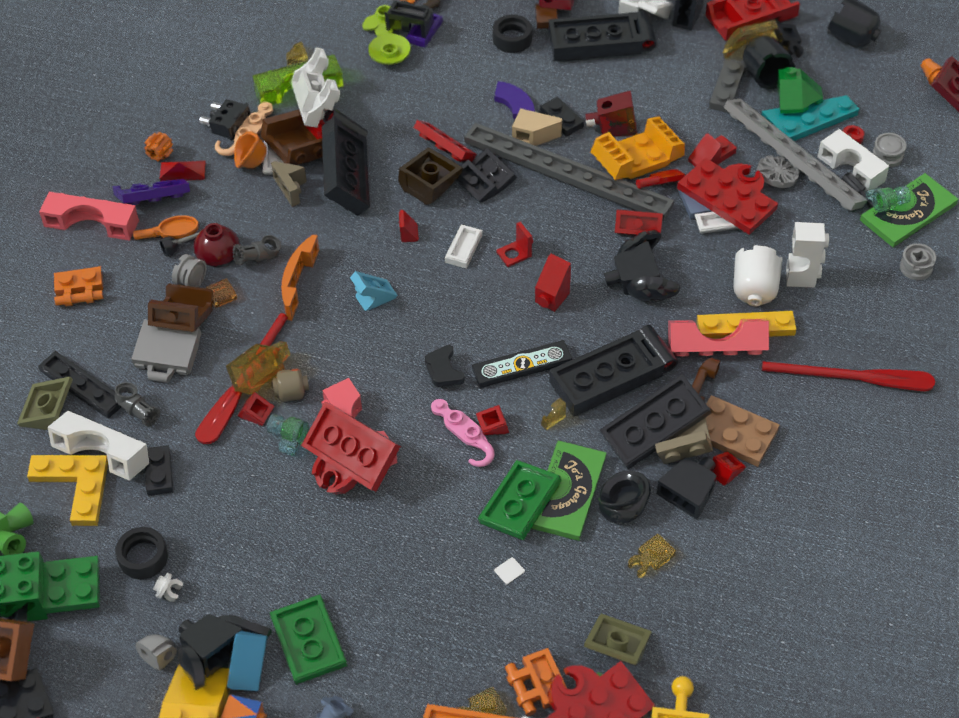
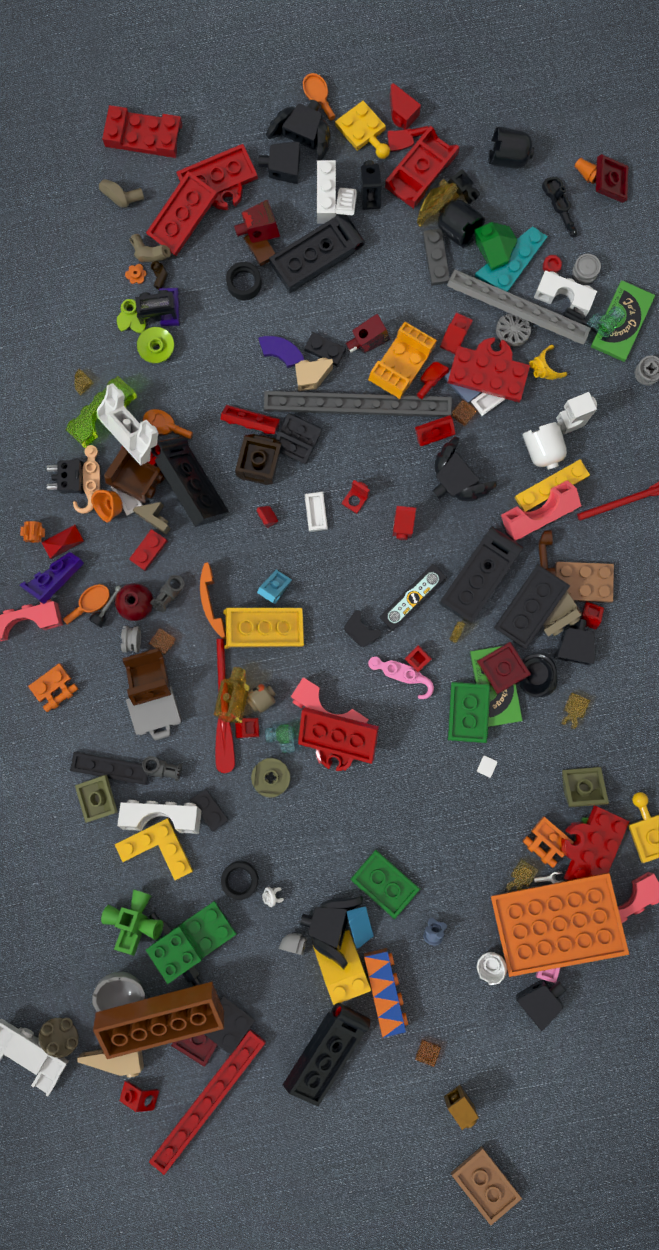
camera: 25 degrees left, 30 degrees up
none -> red plate [129,529,167,571]
none -> orange piece [143,409,193,439]
none -> yellow plate [223,608,304,649]
none -> olive plate [251,758,290,797]
none -> clear orange tile [451,400,477,426]
none -> dark red tile [477,642,531,695]
none -> yellow helmet [529,345,567,380]
none -> black piece [542,177,577,238]

